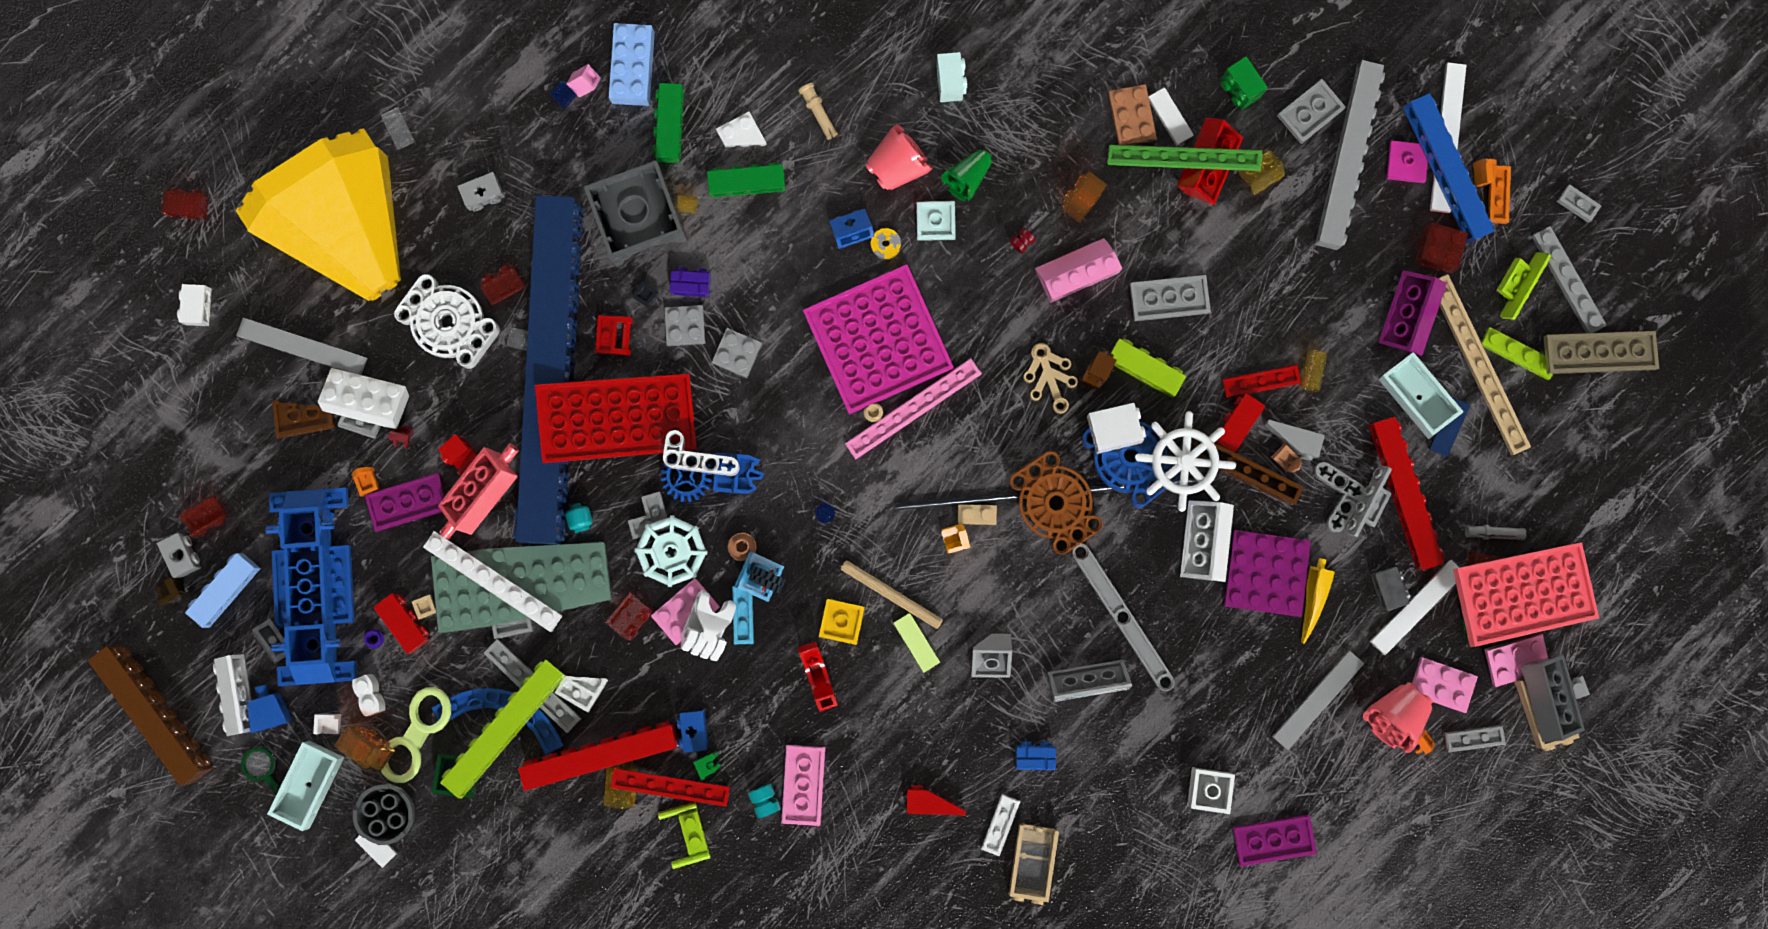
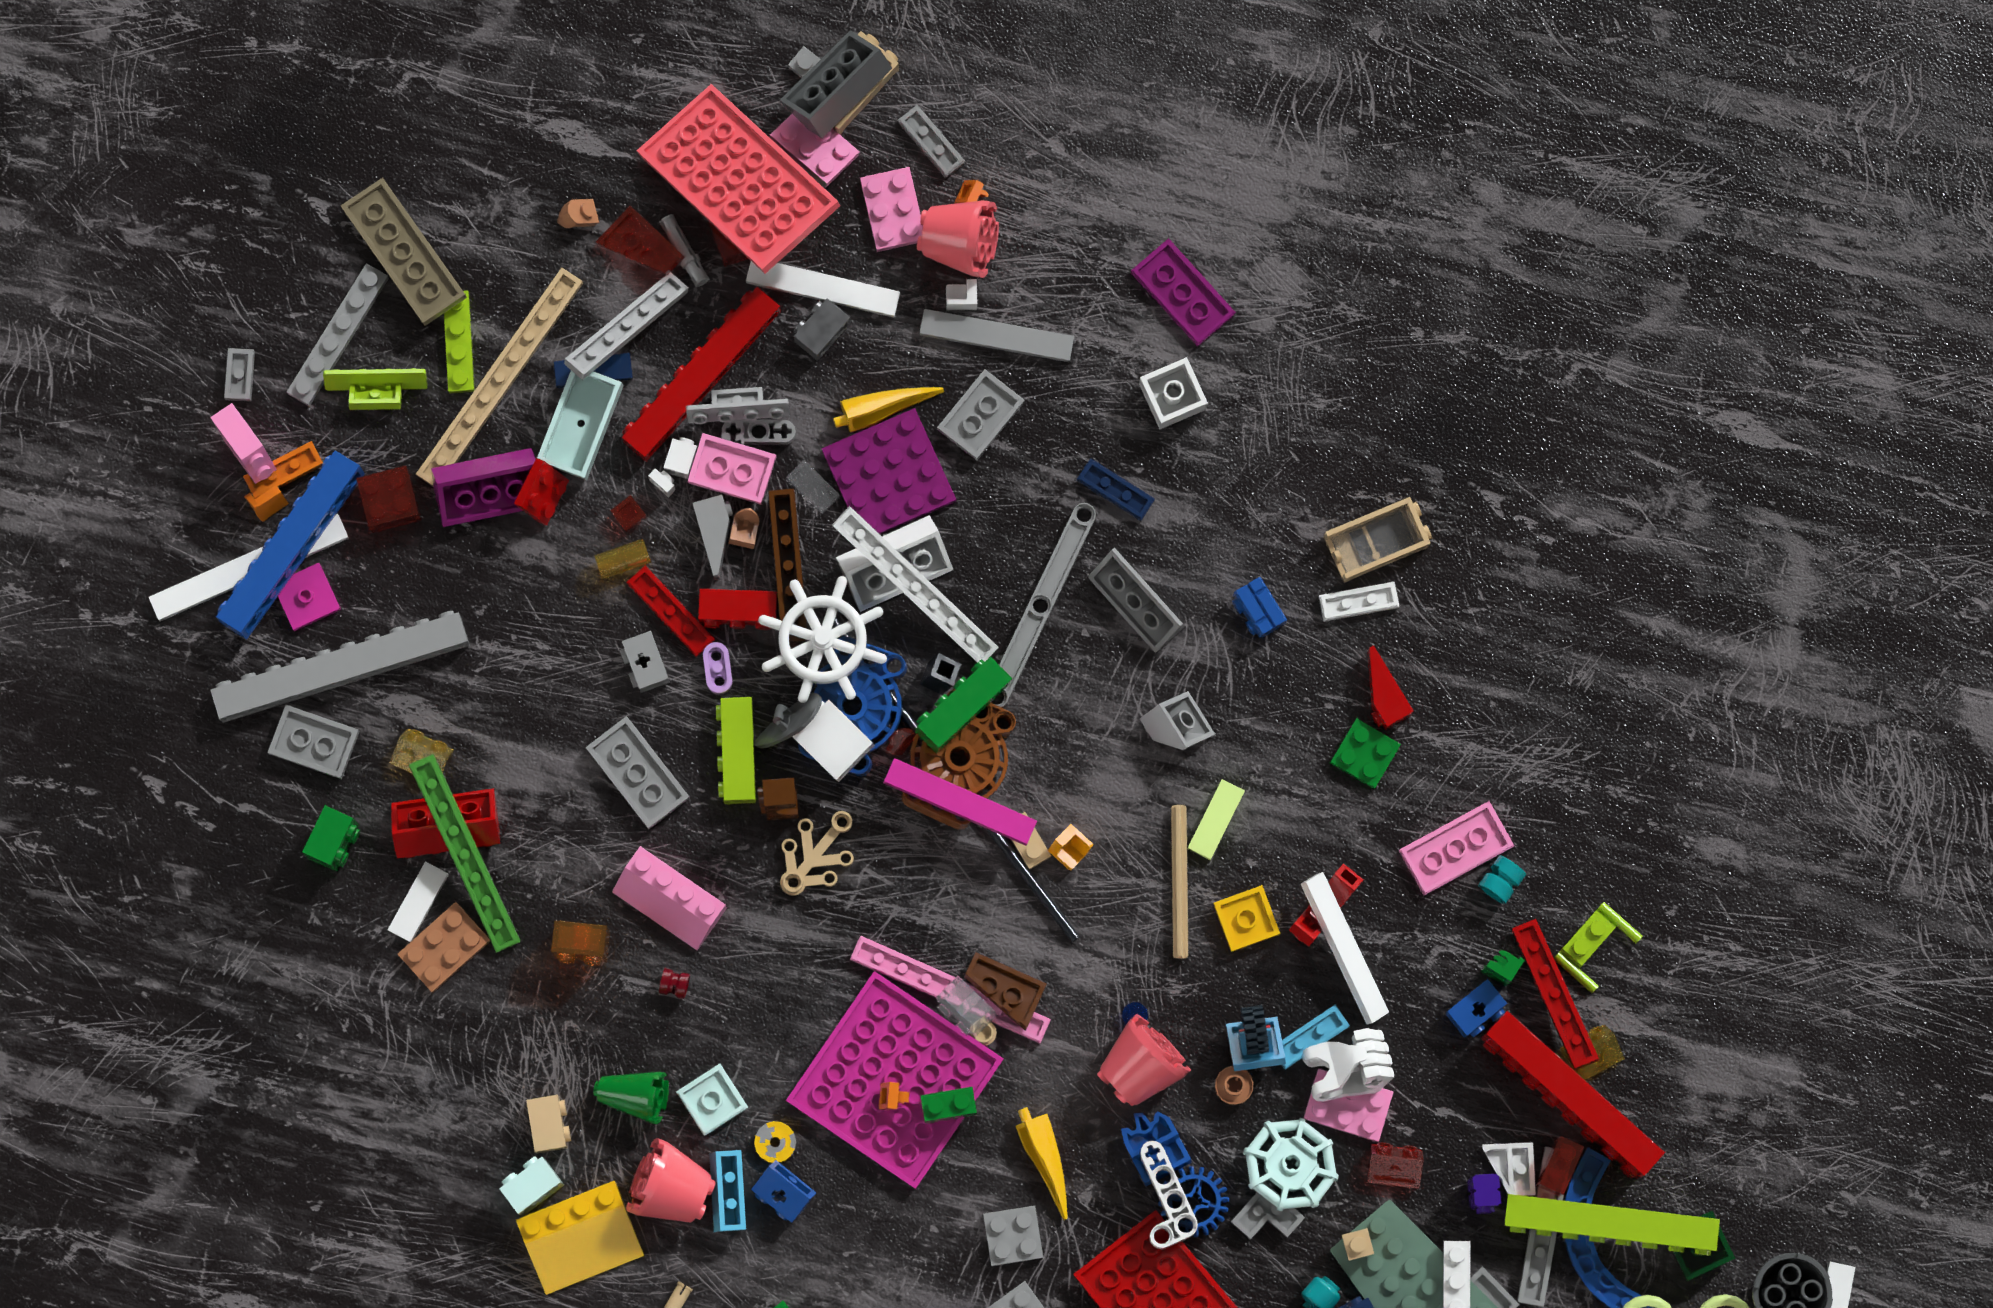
camera: 125 degrees left, 5 degrees down
none -> bright pink brick [210,403,277,484]
none -> red plate [514,458,569,525]
none -> yellow slope [516,1181,644,1295]
none -> tan brick [526,1095,571,1154]
none -> nougat plate [557,199,599,228]
none -> light grey plate [564,272,689,380]
none -> clear red wing [595,206,685,275]
none -> clear red plate [610,495,647,532]
none -> light grey brick [620,631,670,693]
none -> white plate [648,469,675,498]
none -> white brick [664,437,698,479]
none -> bright pink plate [687,433,776,505]
none -> lavender plate [703,642,732,695]
none -> medium azure brick [709,1150,746,1232]
none -> dark grey shield [754,693,822,749]
none -> clear tile [786,460,840,514]
none -> white plate [832,506,999,663]
none -> orange tile [879,1082,909,1110]
none -> dark pink tile [883,758,1037,846]
none -> clear red plate [885,729,916,755]
none -> green brick [915,657,1012,754]
none -> black brick [920,653,961,695]
none -> green brick [921,1087,977,1124]
none -> clear brick [936,976,997,1037]
none -> light grey plate [937,369,1025,460]
none -> white panel [946,279,977,311]
none -> reddish brown wing [964,952,1047,1031]
none -> yellow piece [1016,1107,1067,1220]
none -> dark blue tile [1077,458,1155,521]
none -> coral cone [1097,1014,1191,1106]
none -> white tile [1301,872,1389,1024]
none -> green plate [1330,718,1401,789]
none -> tan brick [1342,1228,1374,1261]
none -> dark purple brick [1467,1174,1501,1214]
none -> clear red brick [1536,1136,1584,1197]

